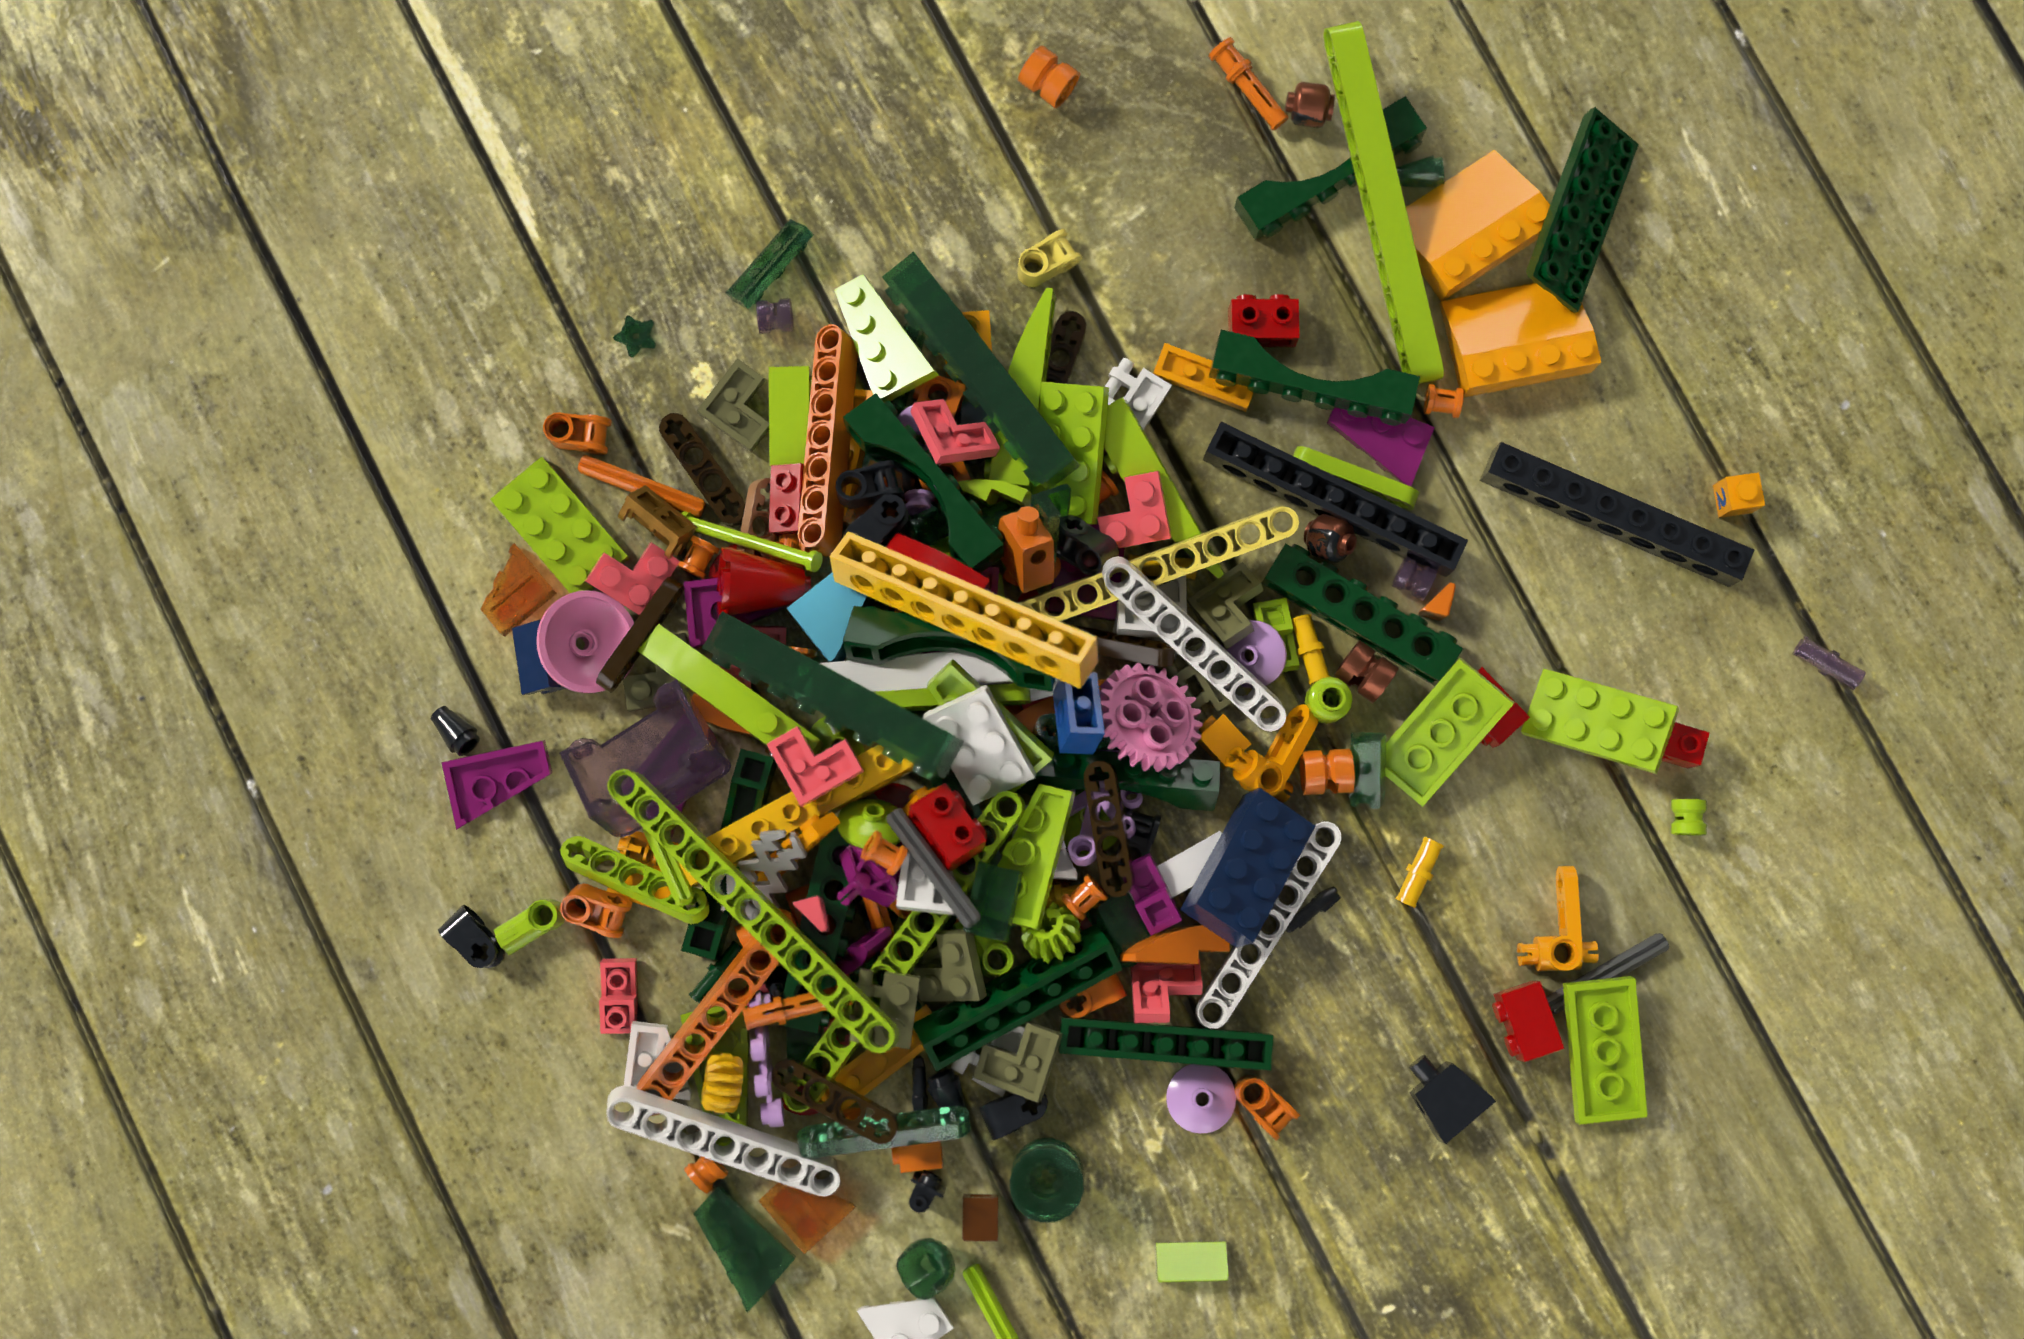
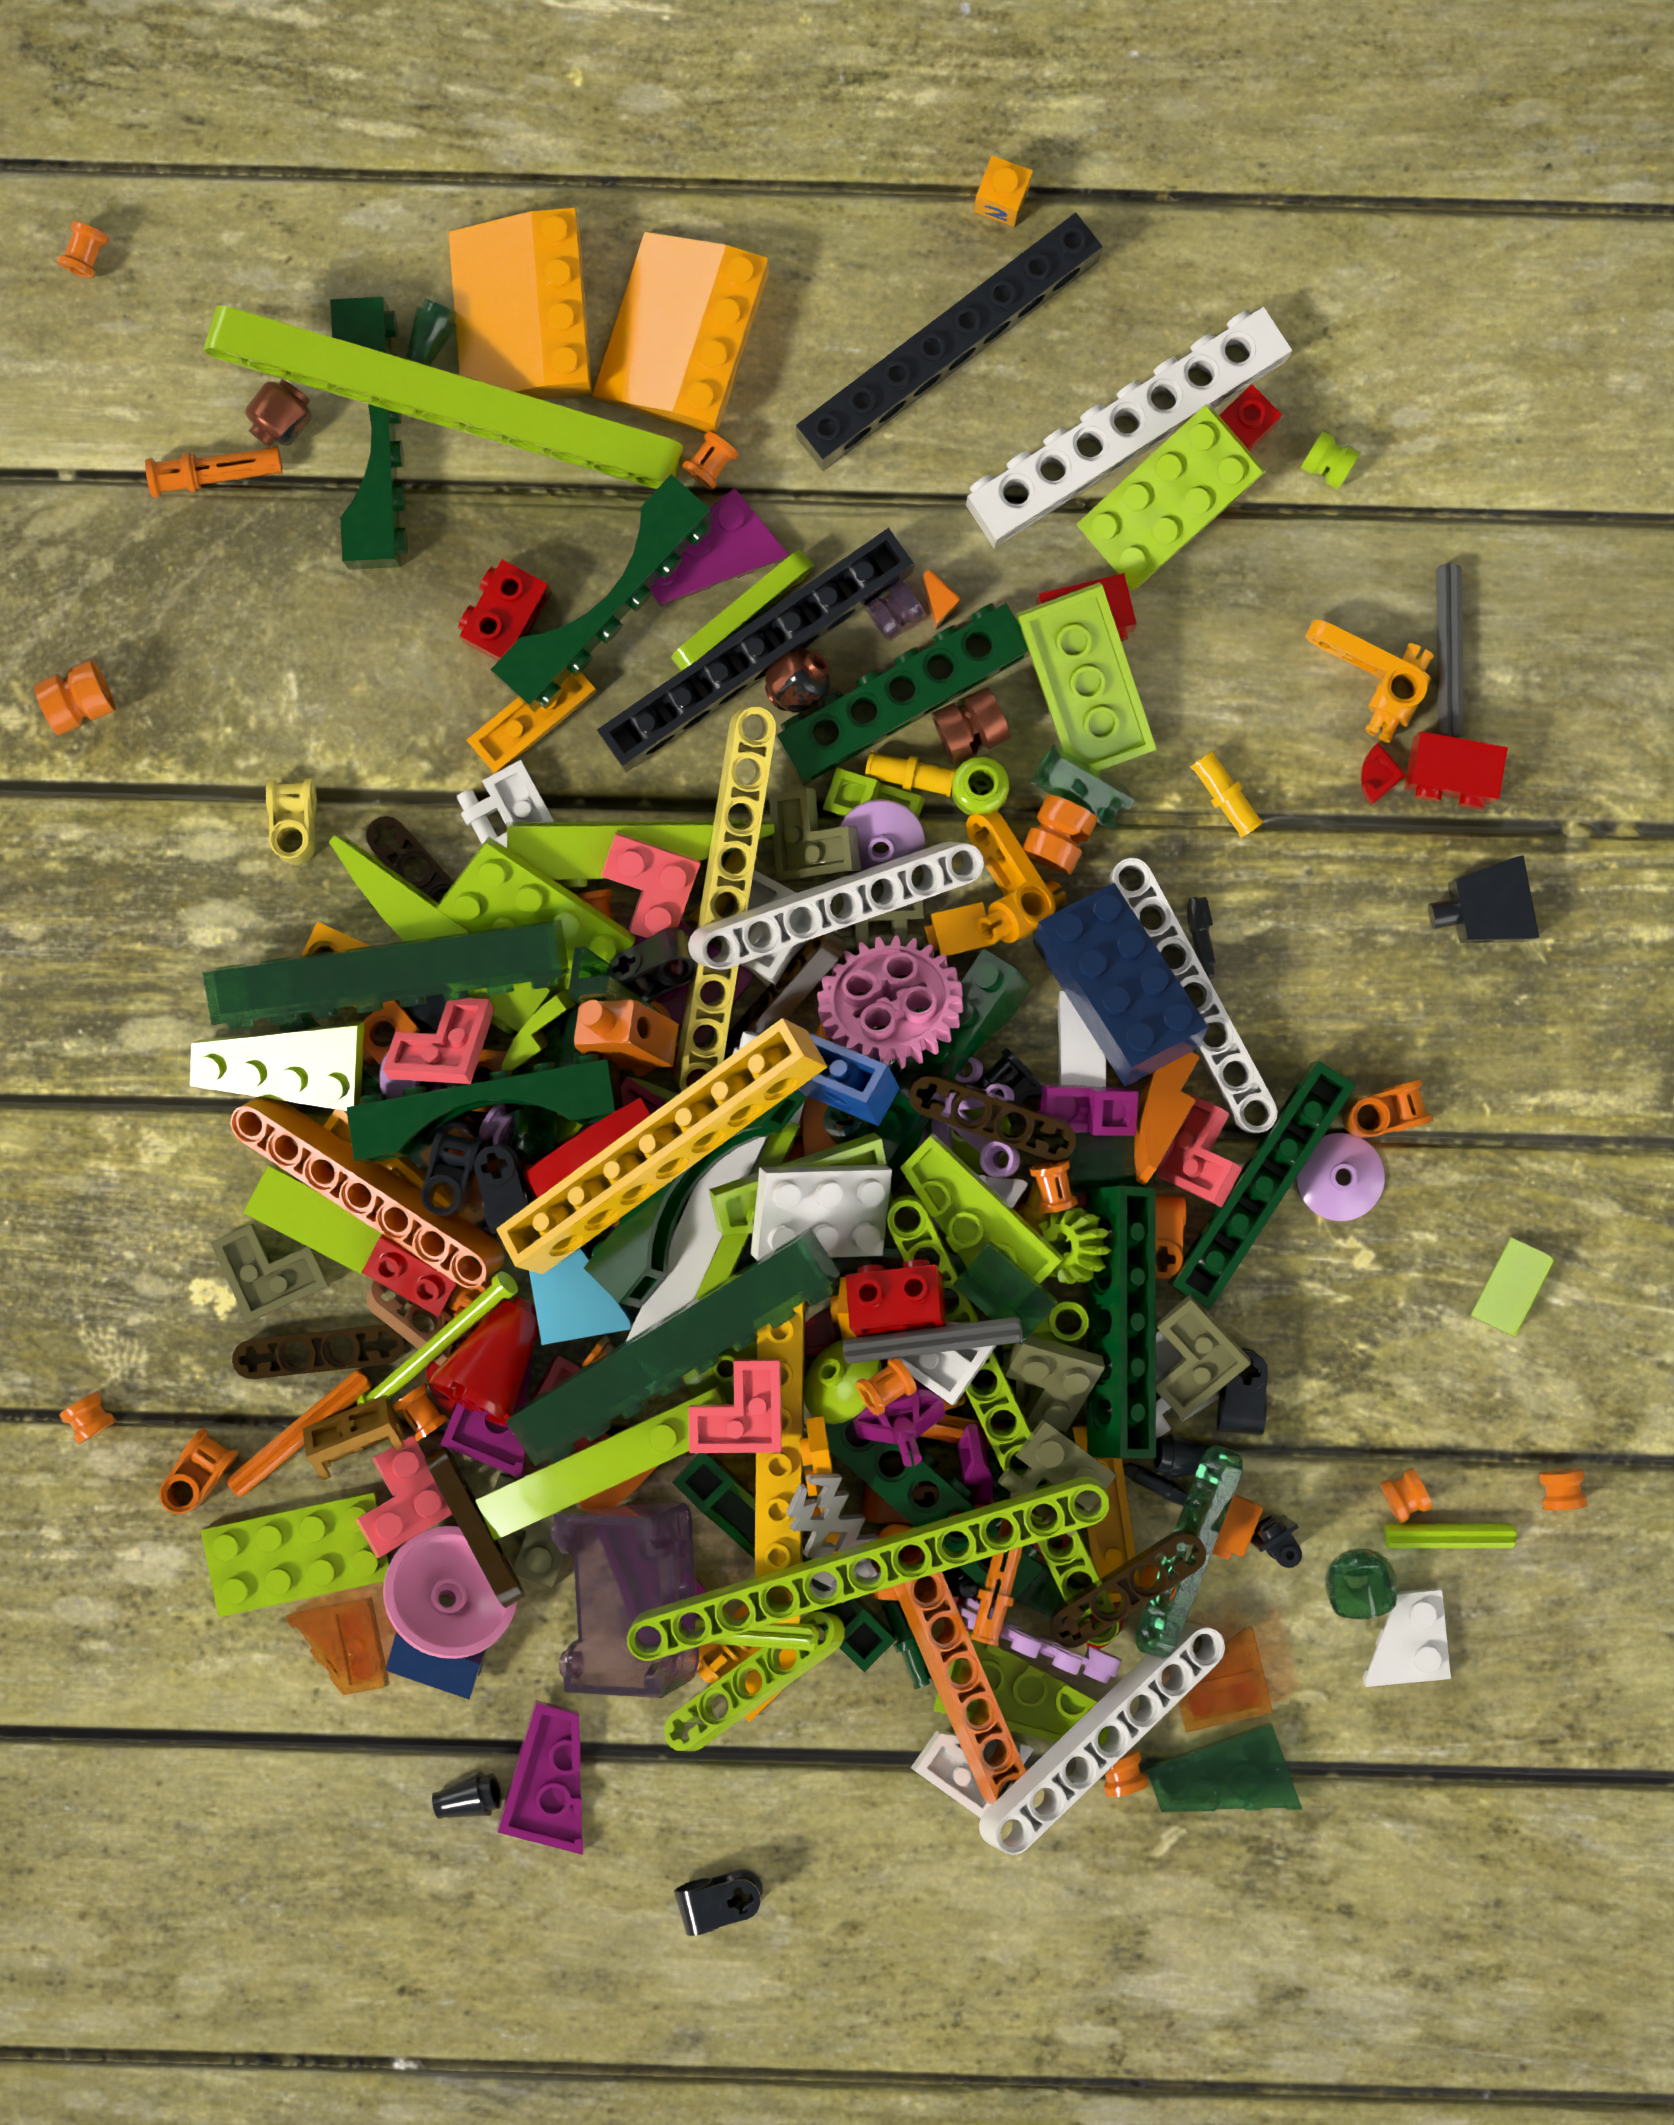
camera: 60 degrees left, 5 degrees up
lime piece [494,899,565,955] -> none
orange piece [560,883,632,938] -> none
coral slope [599,958,638,1034] -> none
clear green plate [613,315,656,358] -> none
yellow gear [701,1053,744,1114] -> none
clear green plate [726,219,814,309] -> none
wheel [756,298,794,334] -> none
coral slope [793,896,830,932] -> none
reddish brown panel [962,1194,998,1241] -> none
clear green wheel [1009,1138,1084,1223] -> none
dark green plate [1526,107,1639,313] -> none
lime plate [1563,976,1648,1125] -> none
pin [1792,636,1866,690] -> none
none -> orange wheel [59,1391,116,1445]
none -> white brick [966,307,1292,549]
none -> red tile [1360,742,1406,805]
none -> orange wheel [1380,1468,1432,1523]

